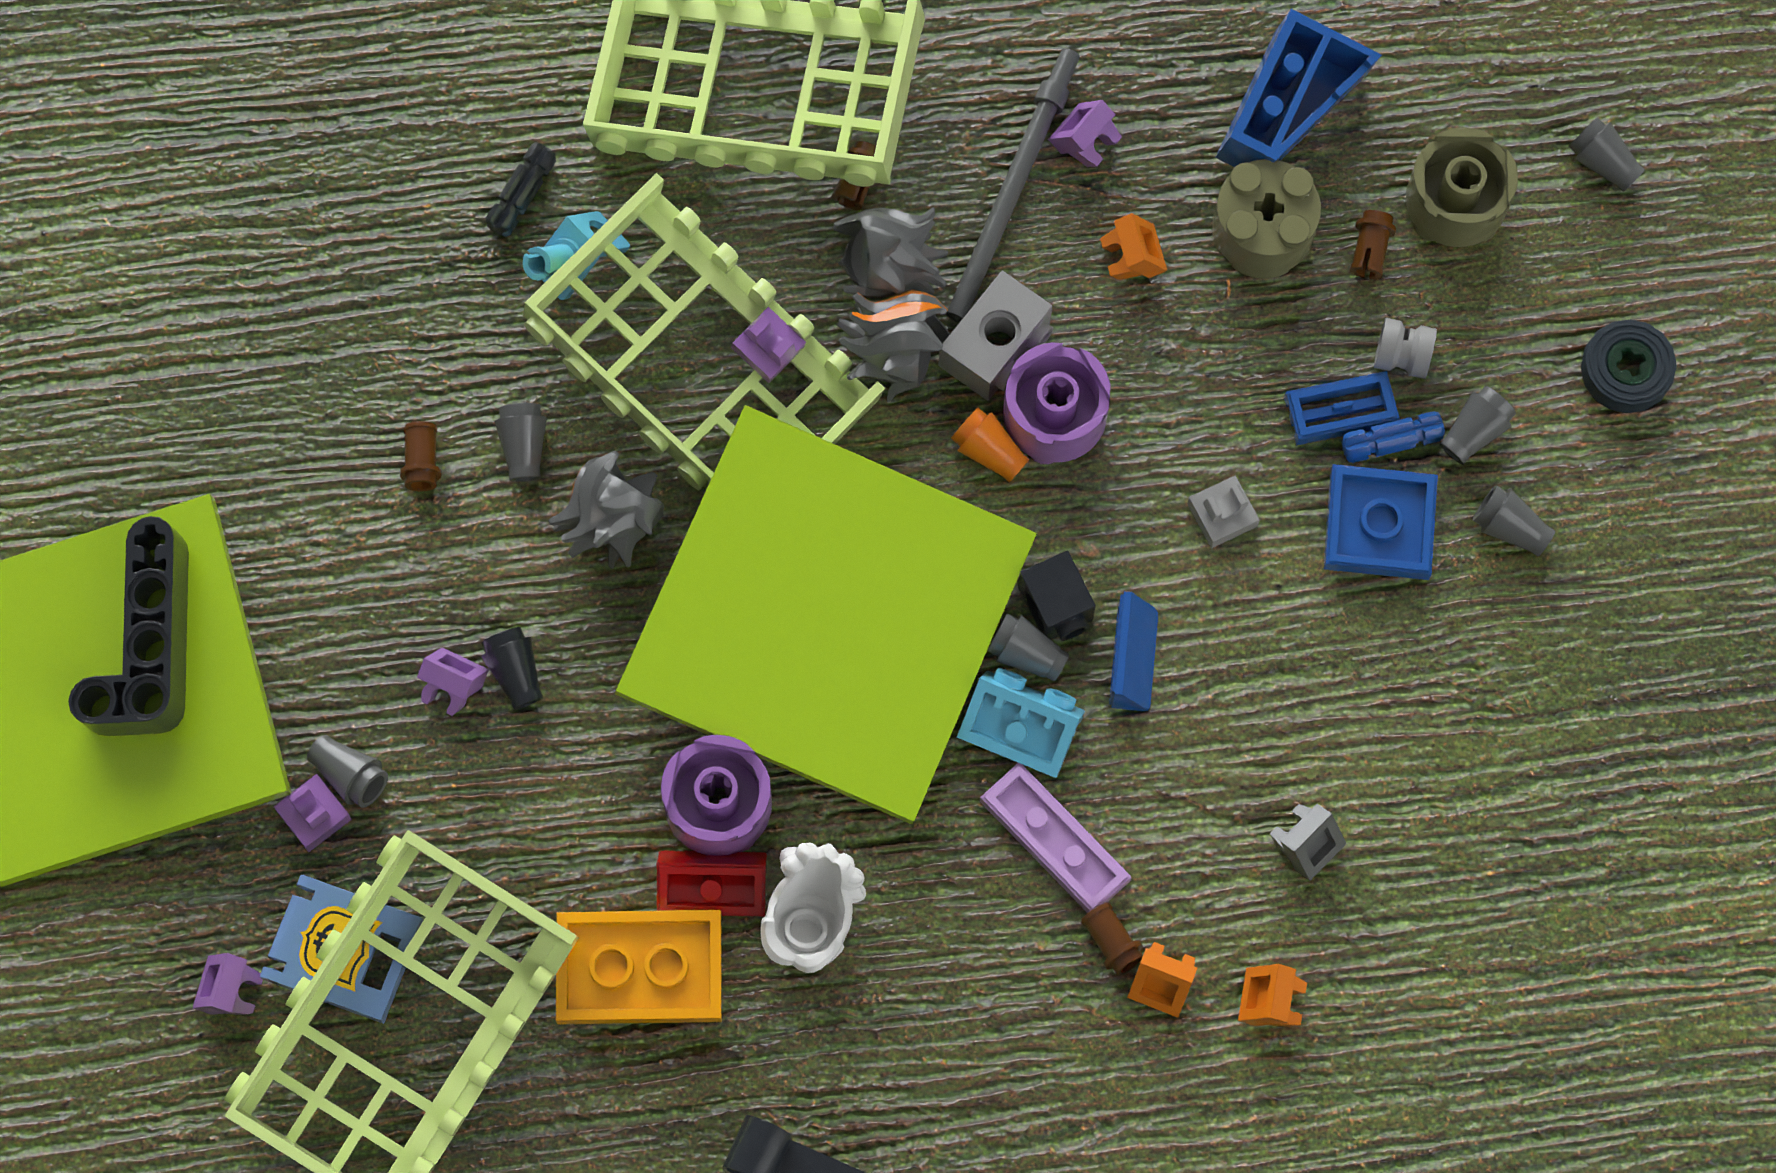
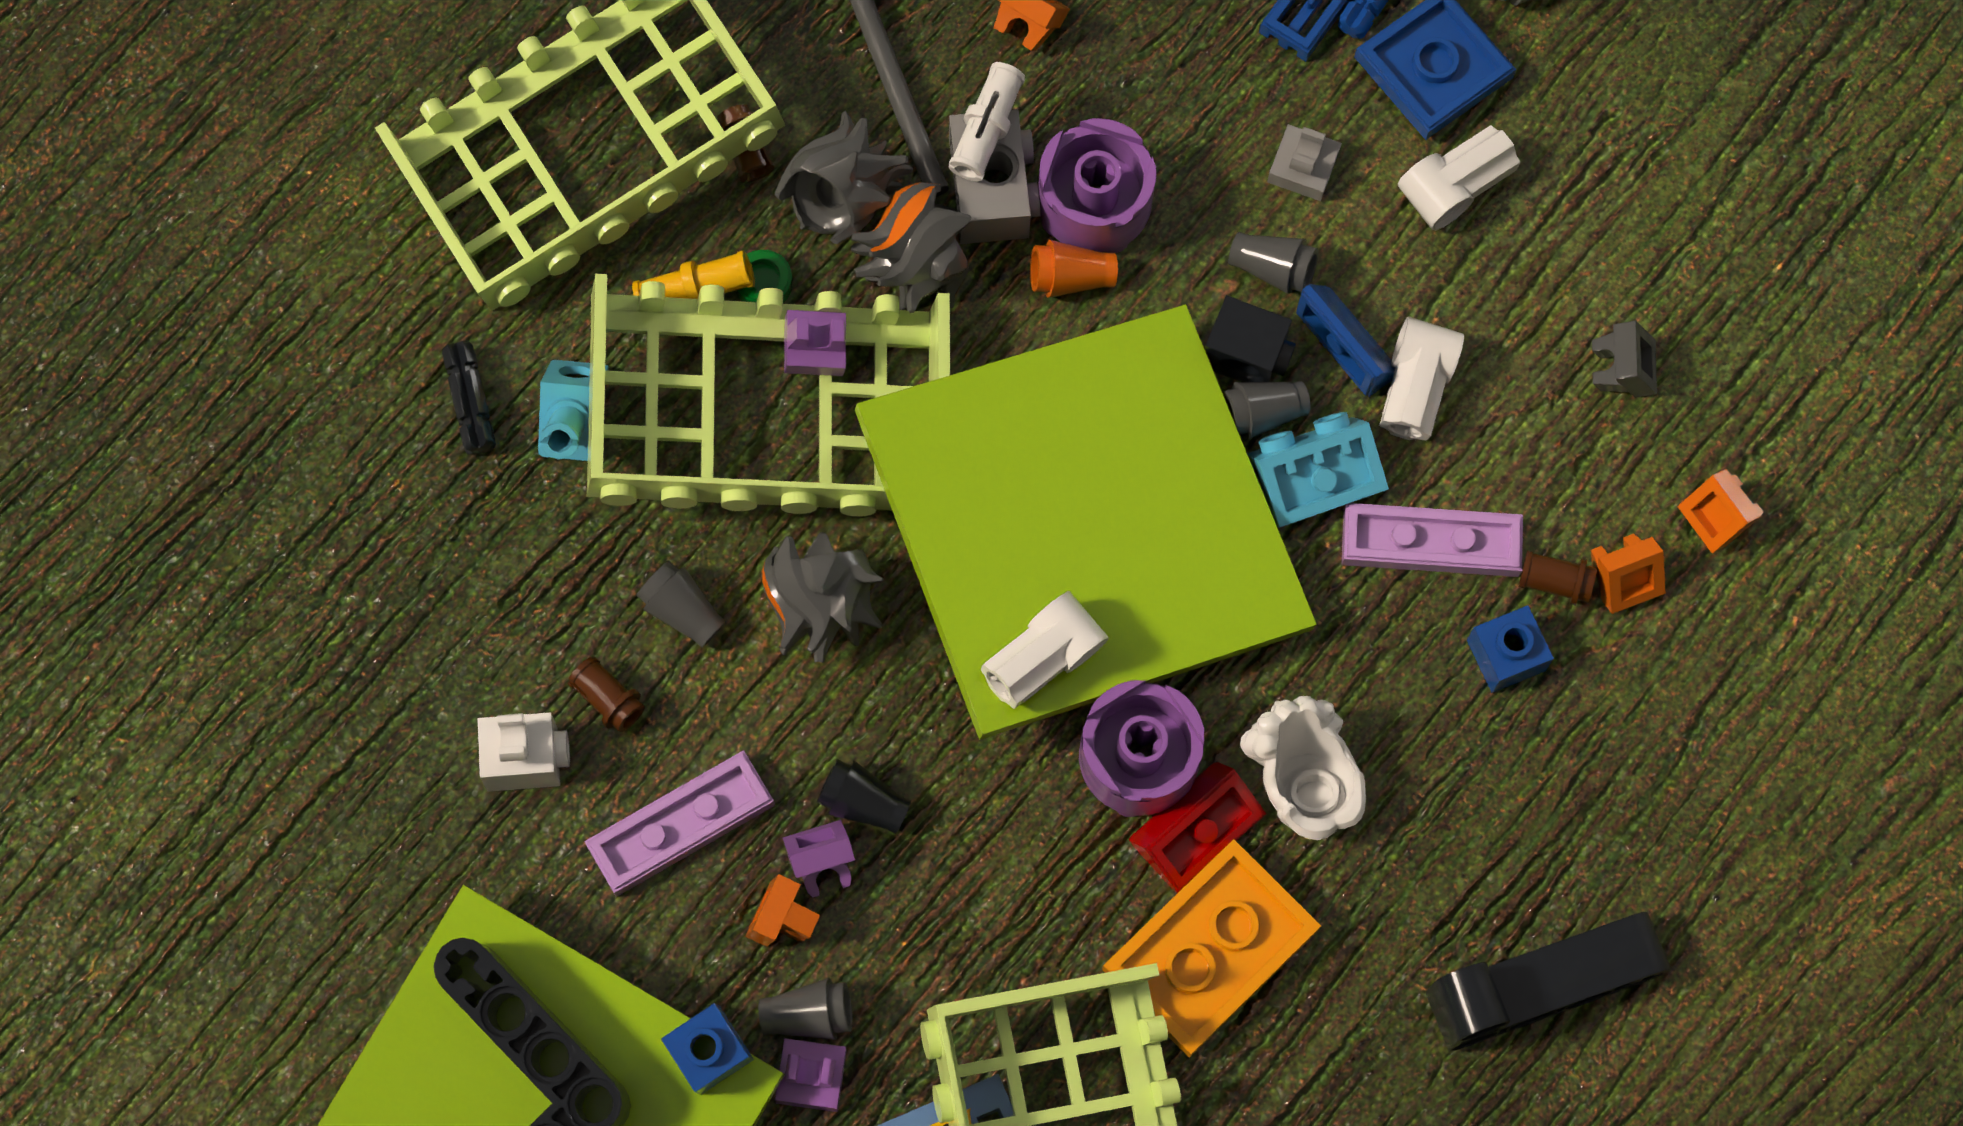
camera: 45 degrees left, 0 degrees up
none -> white brick [477,712,570,792]
none -> lavender tile [584,750,775,897]
none -> yellow pin [632,250,755,299]
none -> blue plate [661,1003,754,1095]
none -> green tile [735,249,792,303]
none -> orange tile [745,874,820,947]
none -> white pin [948,62,1025,182]
none -> white piece [980,591,1109,709]
none -> dark grey cone [1228,232,1319,294]
none -> white piece [1379,316,1464,441]
none -> white piece [1398,125,1520,231]
none -> blue plate [1466,605,1554,693]

